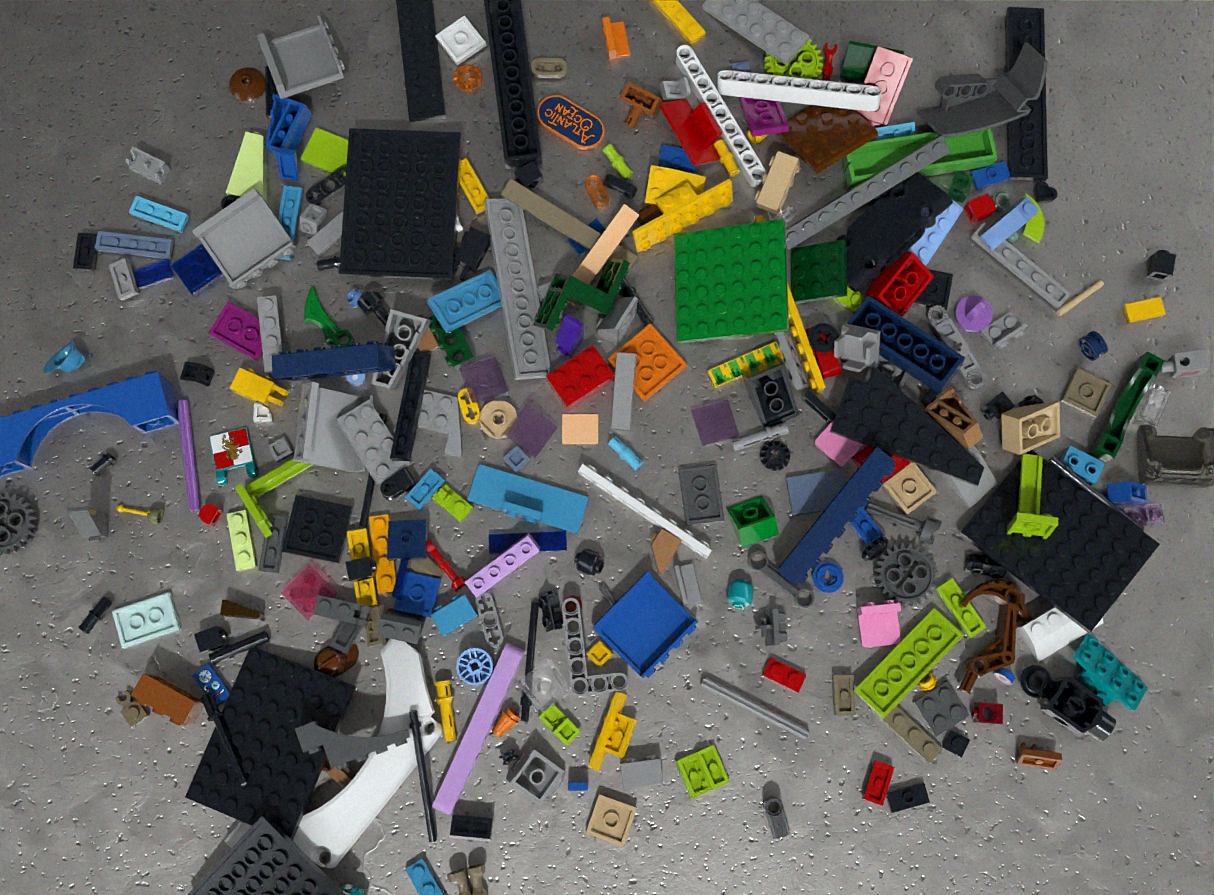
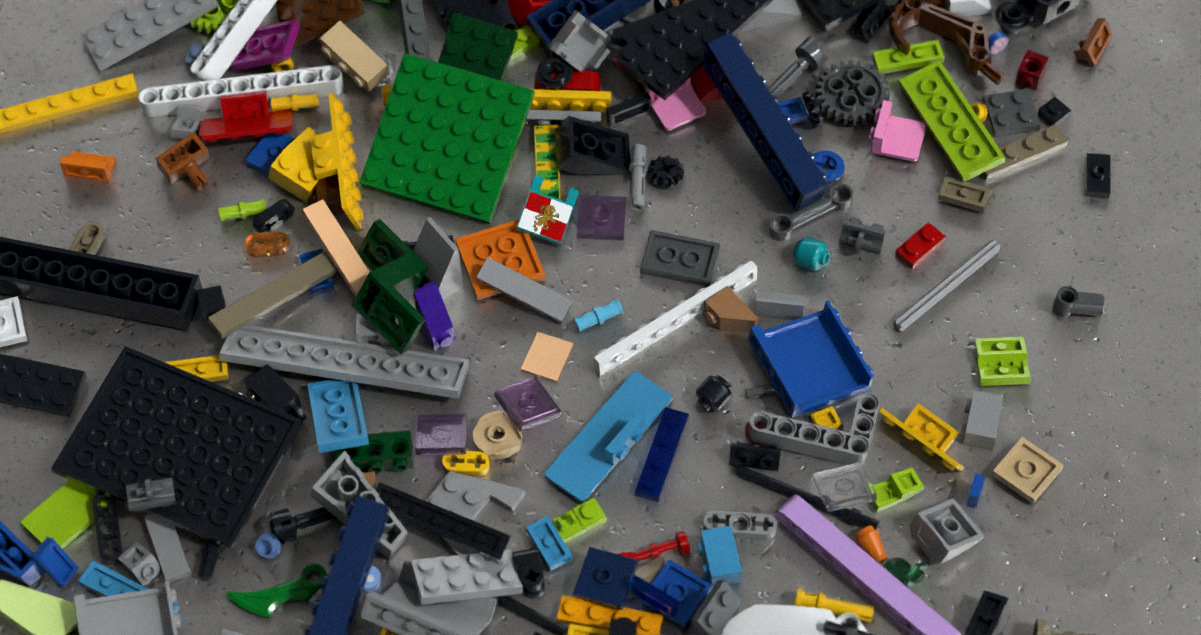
camera: 65 degrees left, 20 degrees down
clear orange gear [453,63,482,92] -> none
light blue wheel [456,648,494,685] -> none
lavender brick [465,533,540,598] -> none
black bush [499,748,519,766] -> none
sand blue plate [503,445,530,473] -> none
tile [537,95,605,150] -> none
red brick [546,345,615,412] -> none
green slope [726,495,779,547] -> none
sand blue tile [786,469,846,516] -> none
red plate [862,760,895,806] -> none
tan plate [882,463,937,515] -> none
none -> dark grey hips [126,478,176,512]
none -> flag [516,175,579,246]
none -> clear green bracket [882,557,928,587]

